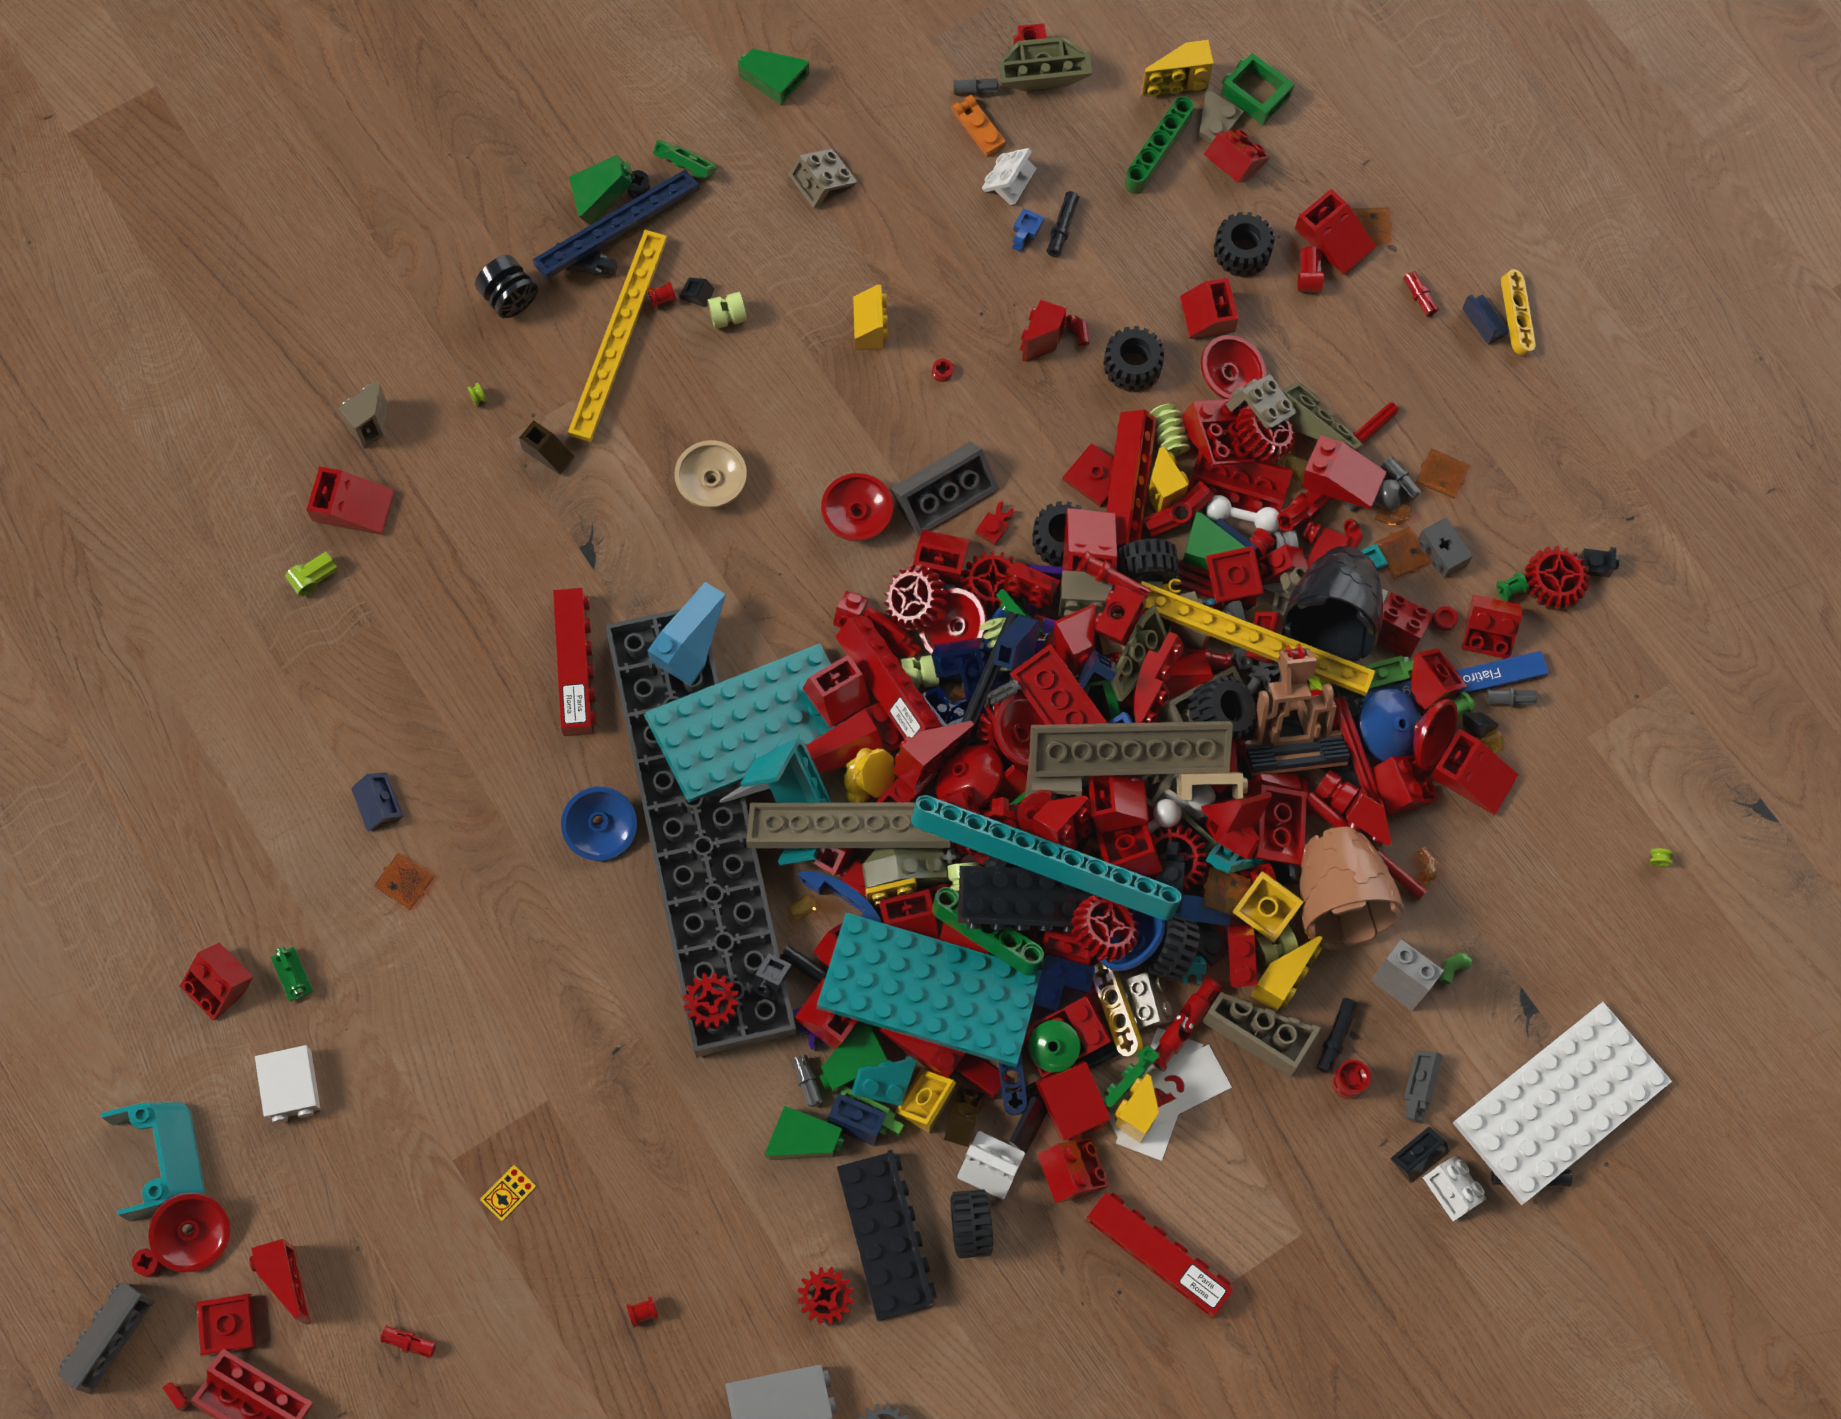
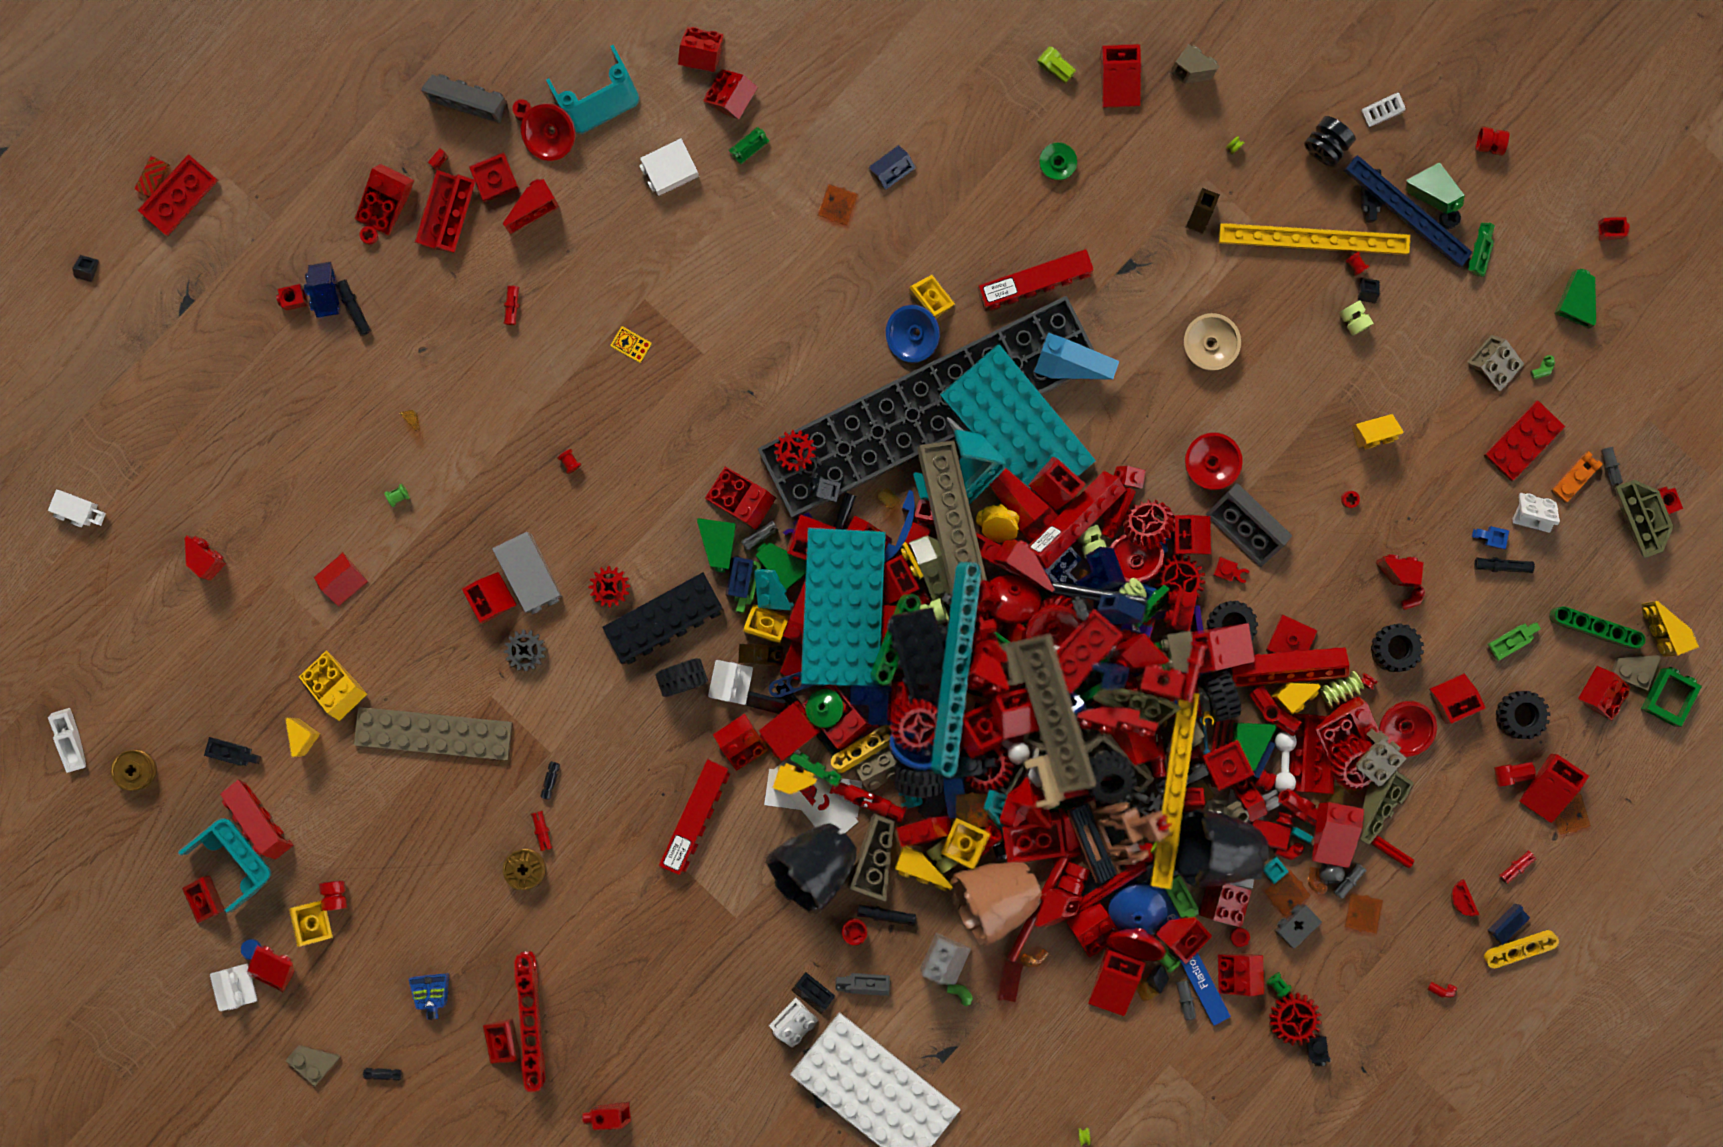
camera: 75 degrees right, 15 degrees up
none -> red slope [678,27,724,72]
none -> red slope [705,466,776,530]
none -> black piece [765,823,857,915]
none -> yellow slope [909,275,955,319]
none -> clear red panel [996,959,1024,1002]
none -> green dish [1039,142,1077,180]
none -> teal tile [1290,827,1313,843]
none -> white slope [1361,93,1406,128]
none -> red bush [1361,673,1378,690]
none -> red arm [1427,982,1457,998]
none -> red plate [1451,879,1480,917]
none -> red wheel [1475,126,1510,156]
none -> red plate [1484,400,1566,481]
none -> bright green hinge [1487,622,1541,661]
none -> bright green arm [1530,355,1555,380]
none -> red window [1598,217,1630,240]

